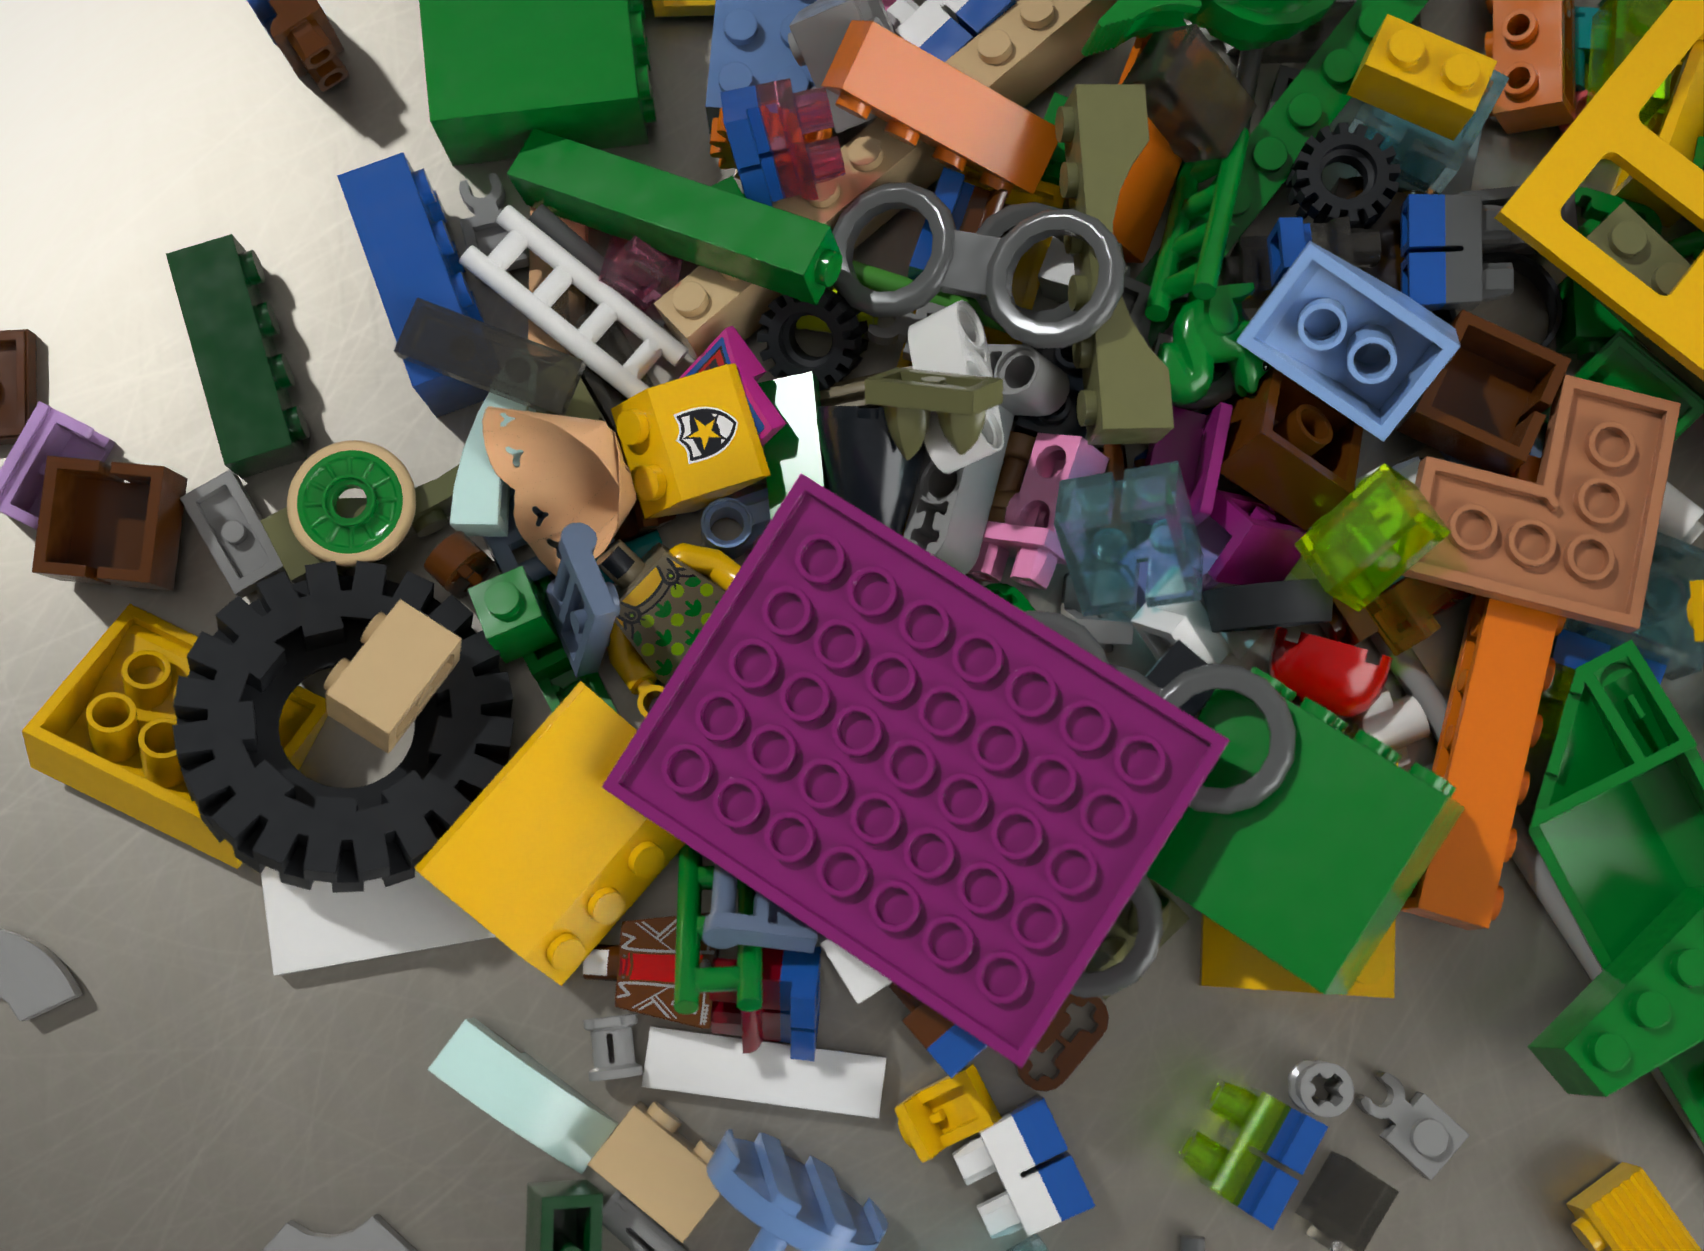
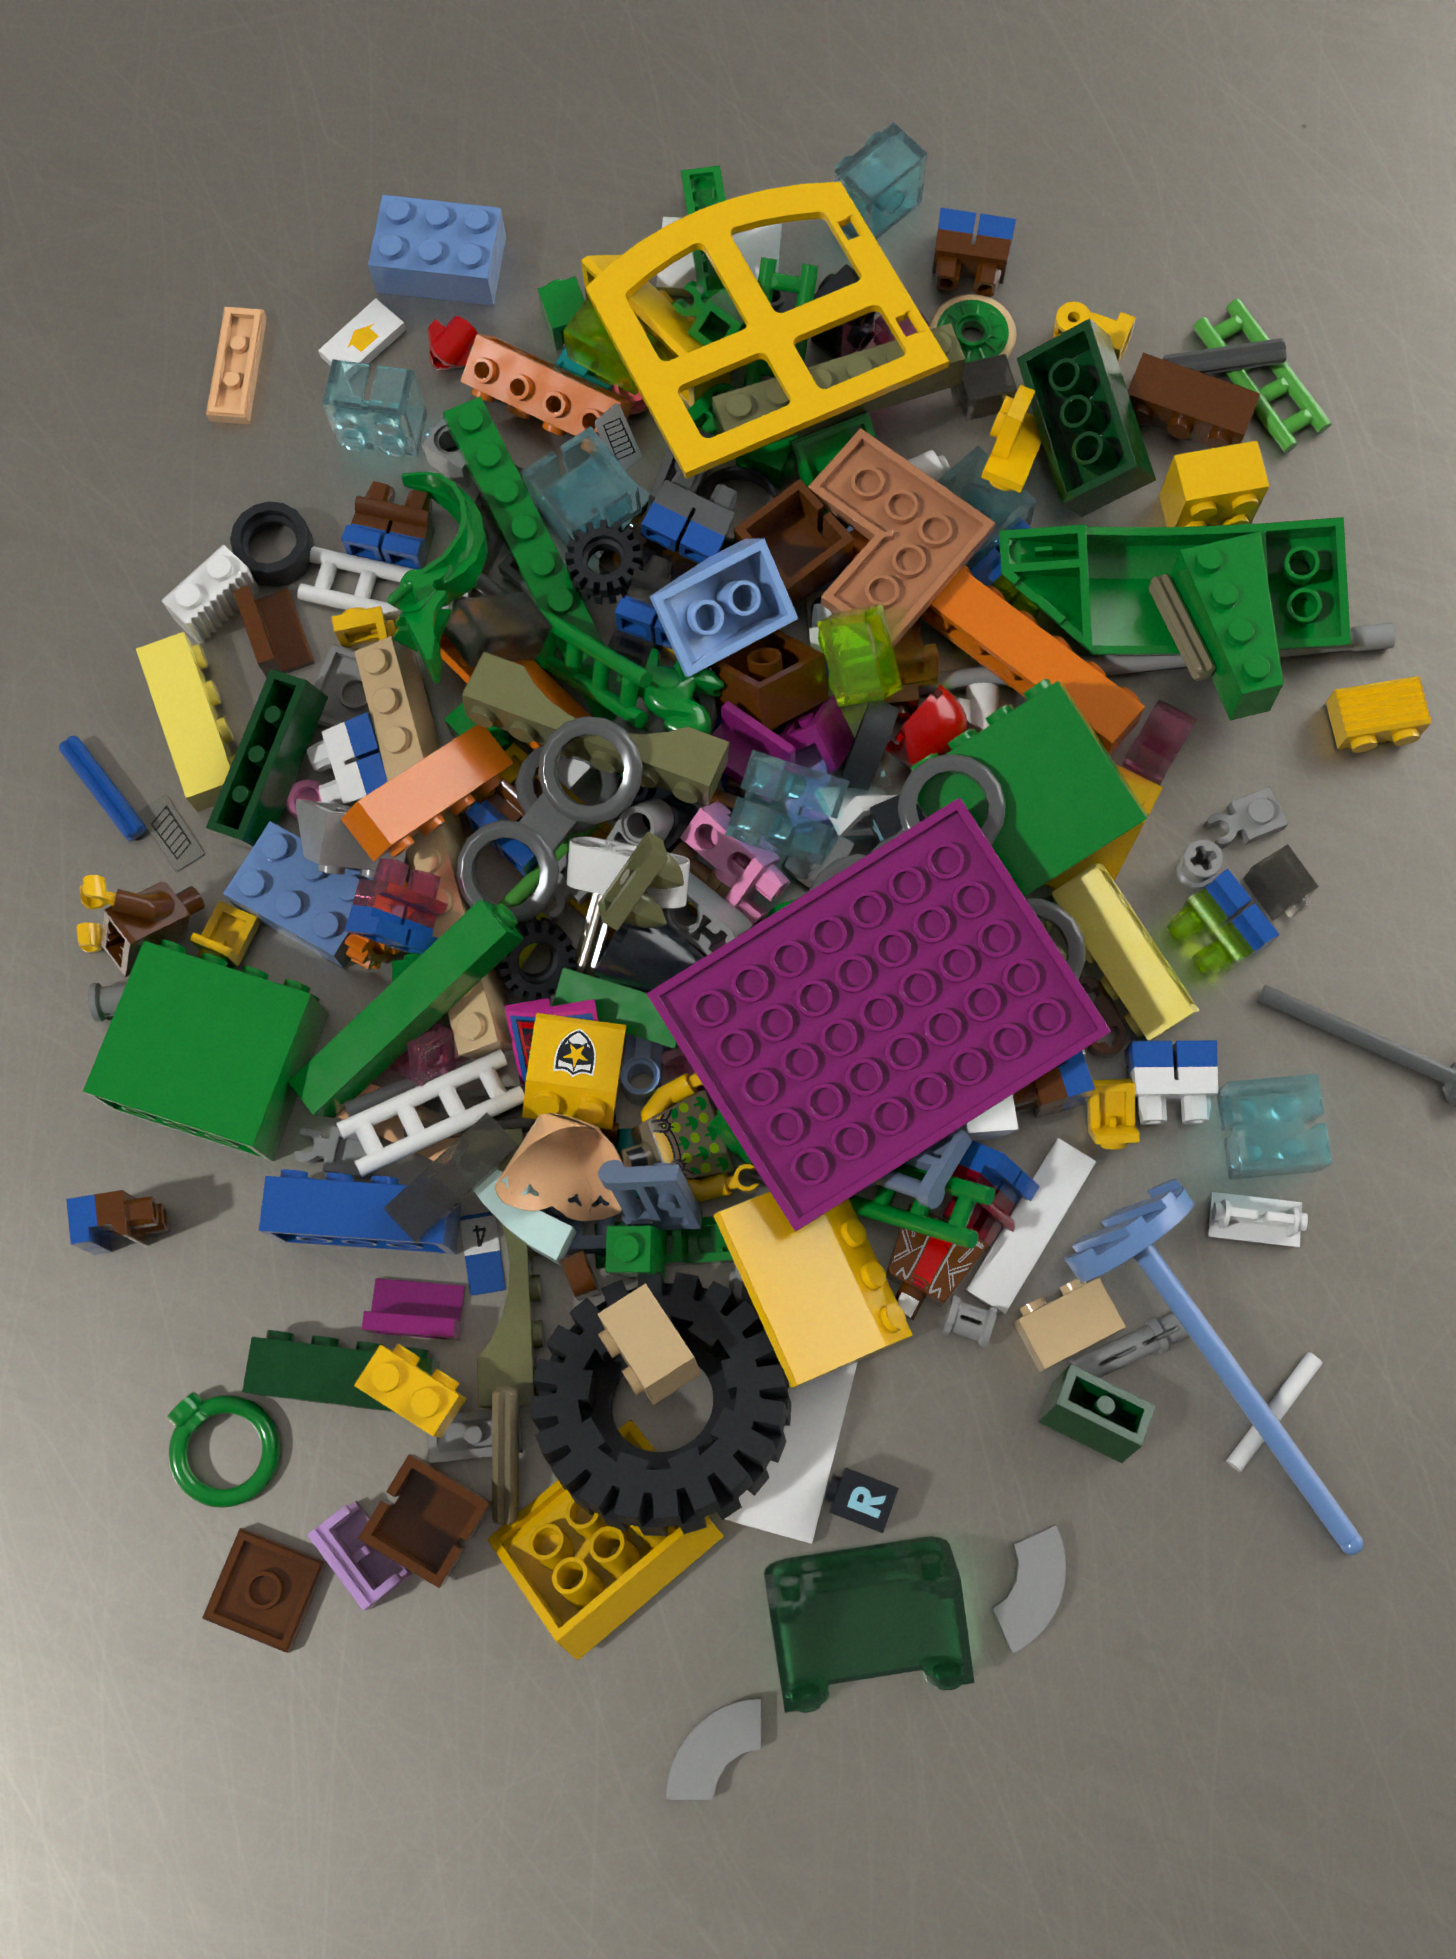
camera: 60 degrees left, 5 degrees down
green wheel [287,440,416,566] -> none
light aqua slope [428,1018,619,1174] -> none
yellow brick [1347,14,1497,141] -> none
none -> green piece [167,1392,280,1508]
none -> yellow brick [354,1343,467,1438]
none -> magenta panel [362,1278,466,1341]
none -> sticker [460,1211,505,1296]
none -> dark tan axle [492,1386,519,1524]
none -> white sticker [594,403,642,473]
none -> clear green windscreen [764,1536,975,1713]
none -> black brick [824,1467,899,1533]
none -> light yellow brick [1051,863,1200,1041]
none -> clear pink brick [1122,699,1197,786]
none -> dark tan axle [1149,574,1216,682]

